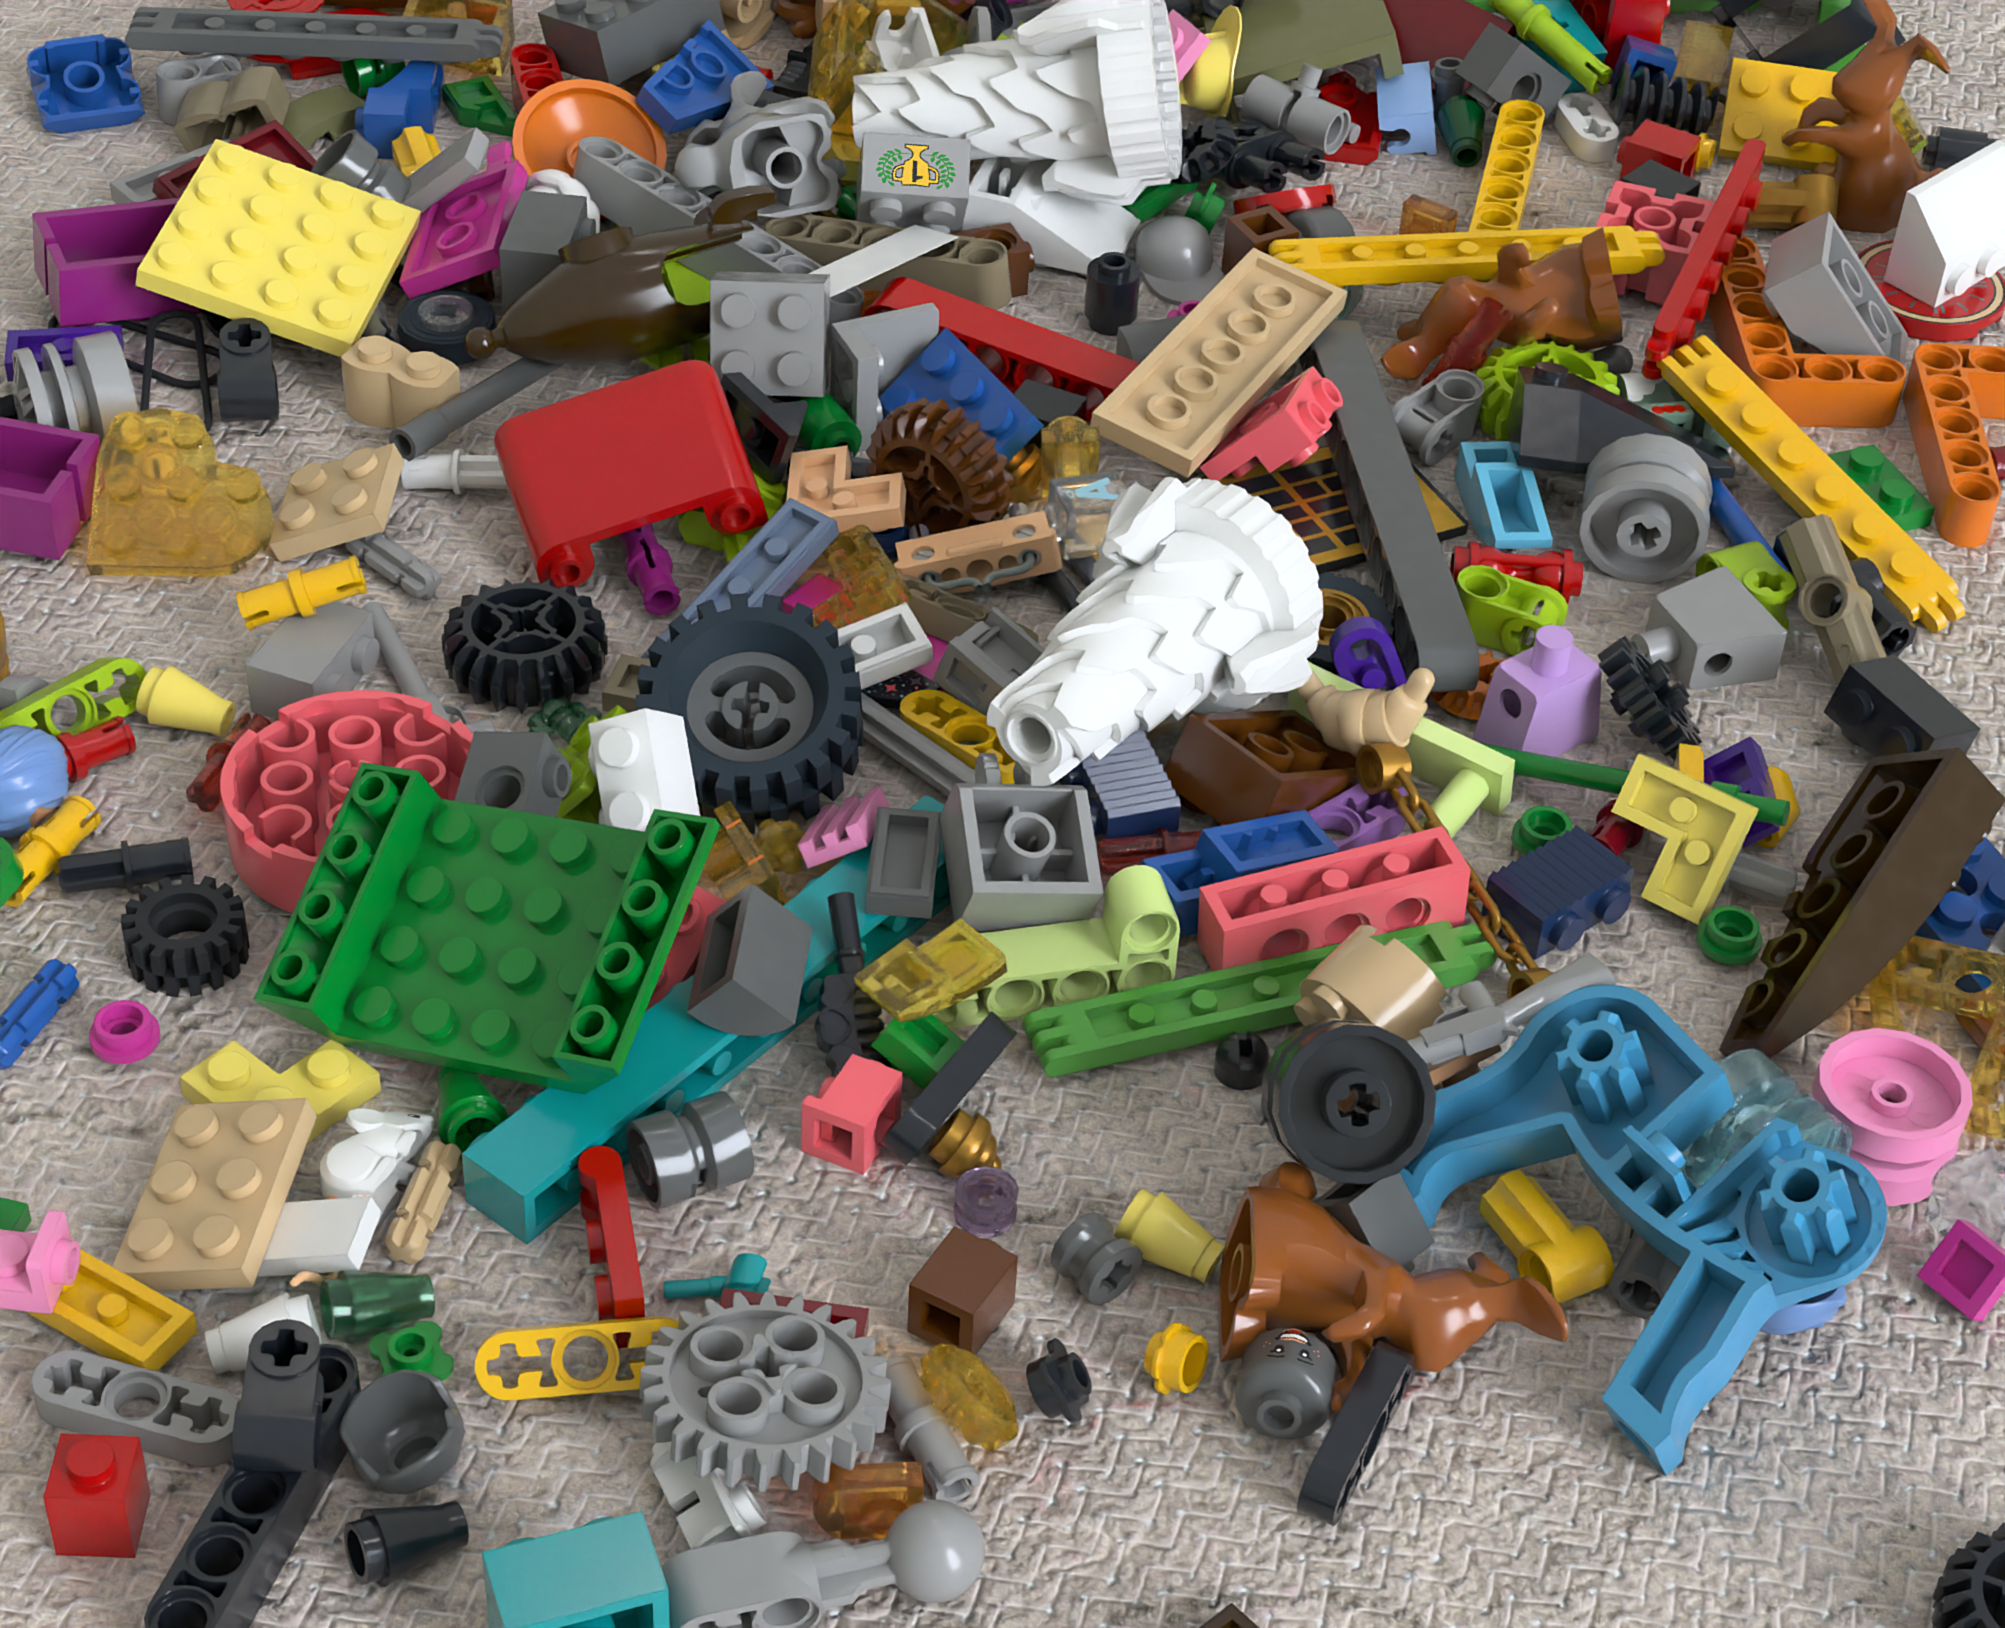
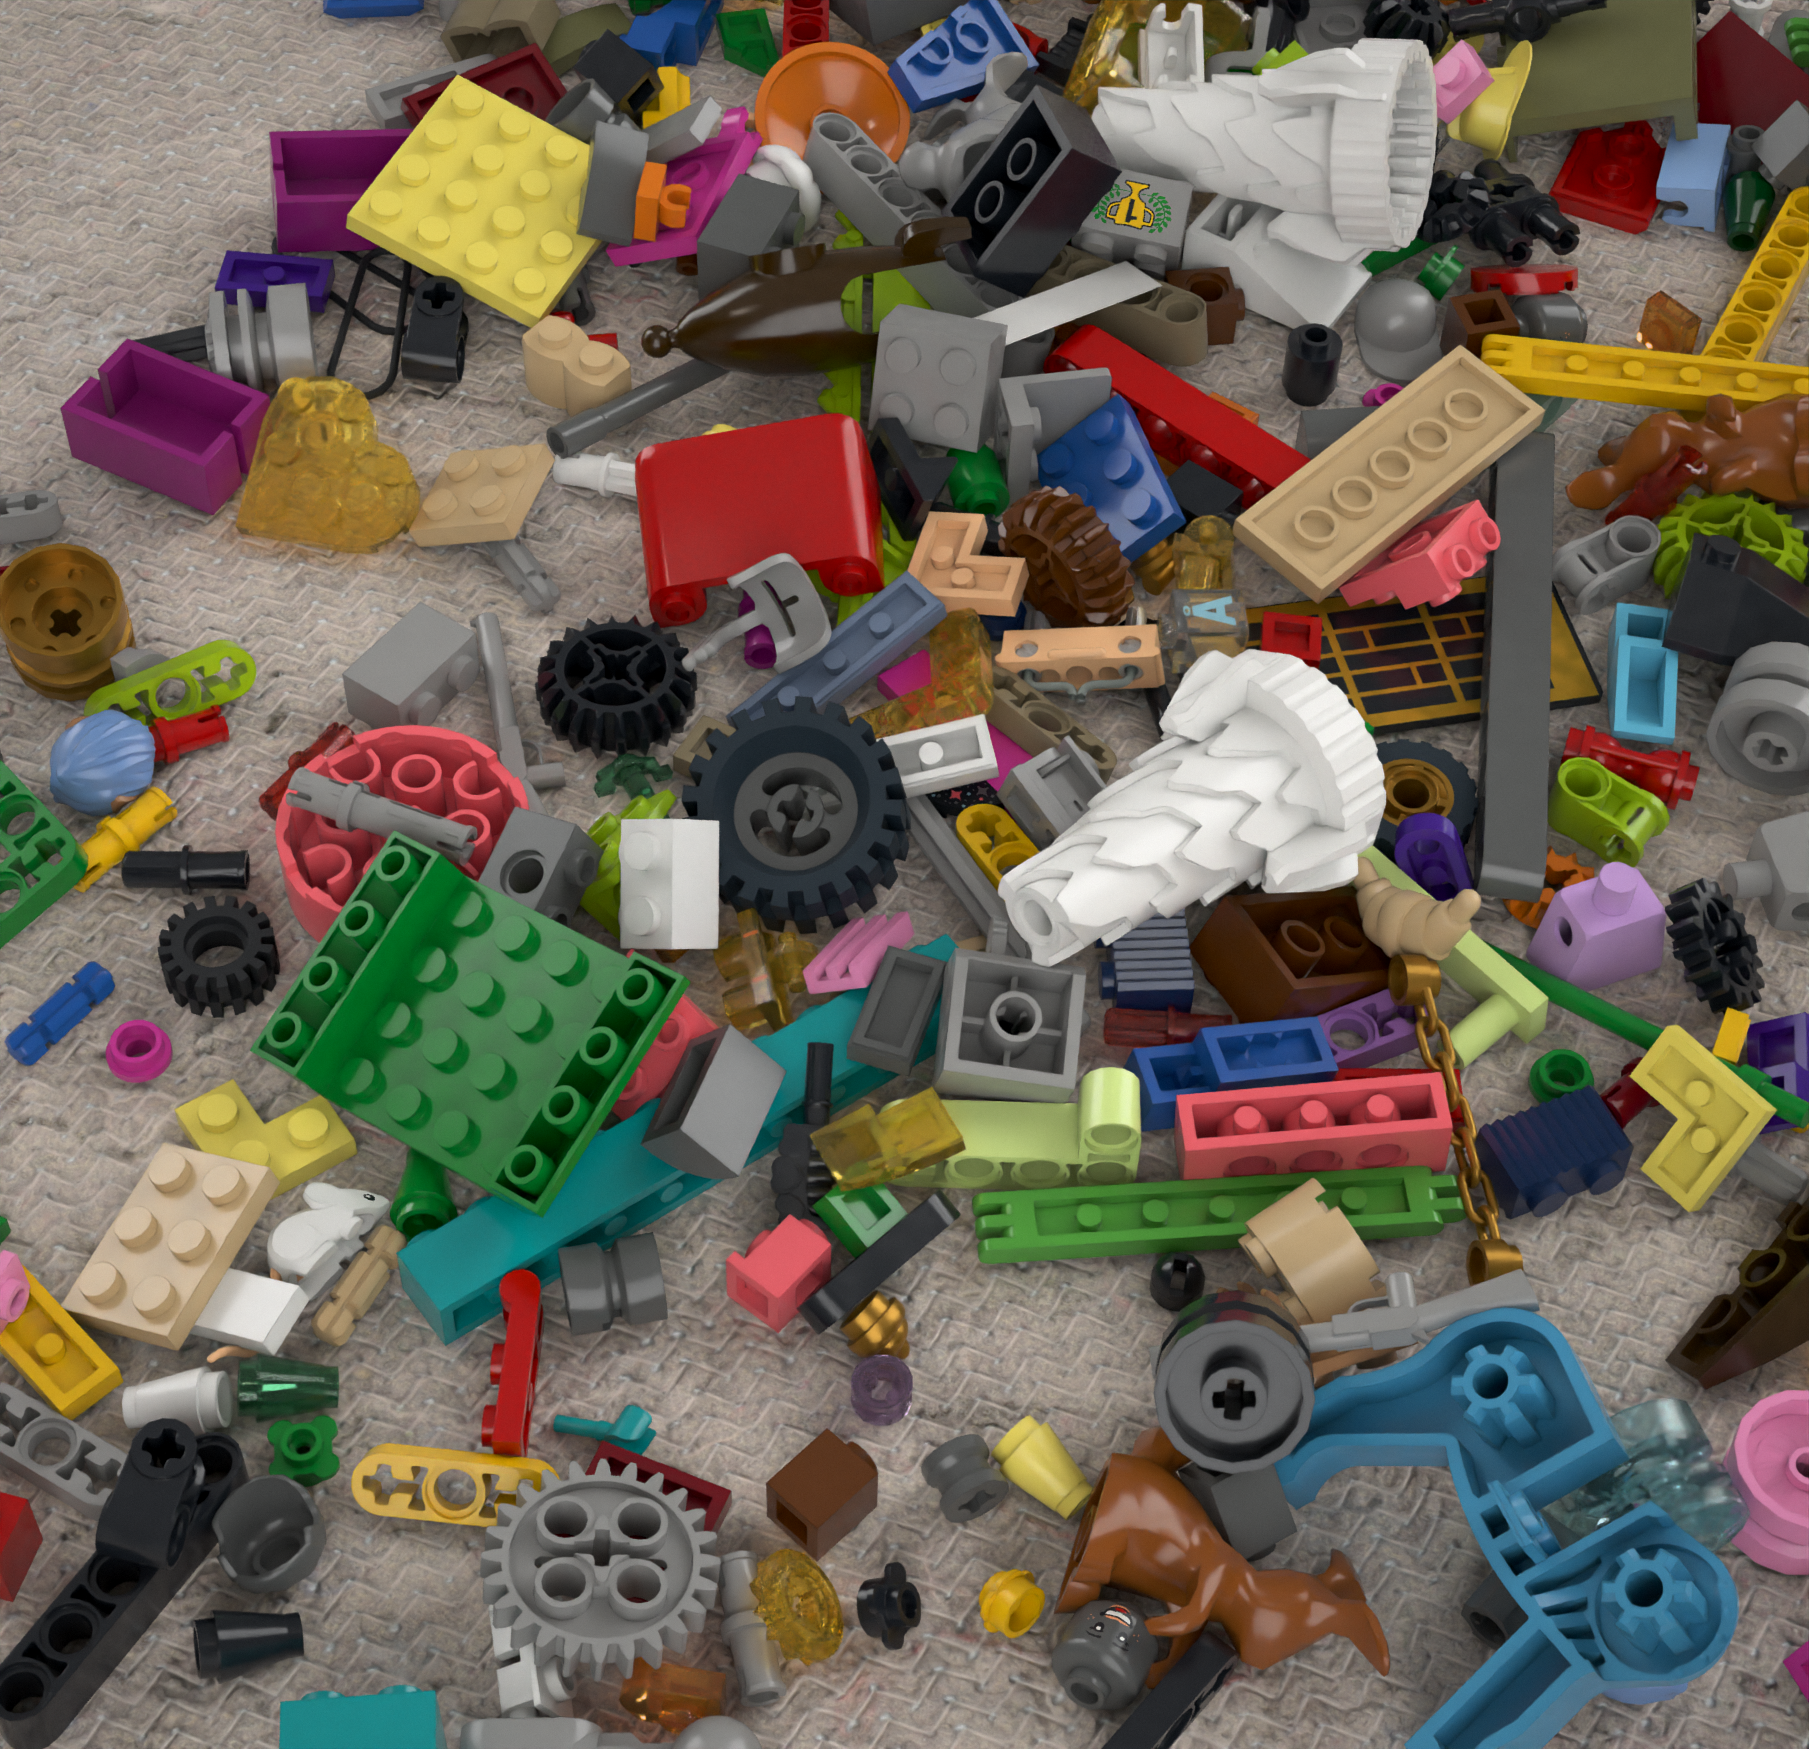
camera: 15 degrees right, 10 degrees up
light yellow cone [136,666,236,737] -> none
yellow pin [236,555,368,631] -> none
black wheel [397,290,496,366] -> none
light grey pin [1241,63,1361,155] -> none
yellow piece [1479,1169,1614,1304] -> none
green plate [1696,906,1763,965] -> none
none -> light grey pin [286,767,477,866]
none -> black slope [573,29,664,121]
none -> dark grey slope [576,120,649,247]
none -> orange tile [634,161,691,242]
none -> light grey helmet [682,553,832,674]
none -> black brick [941,84,1122,298]

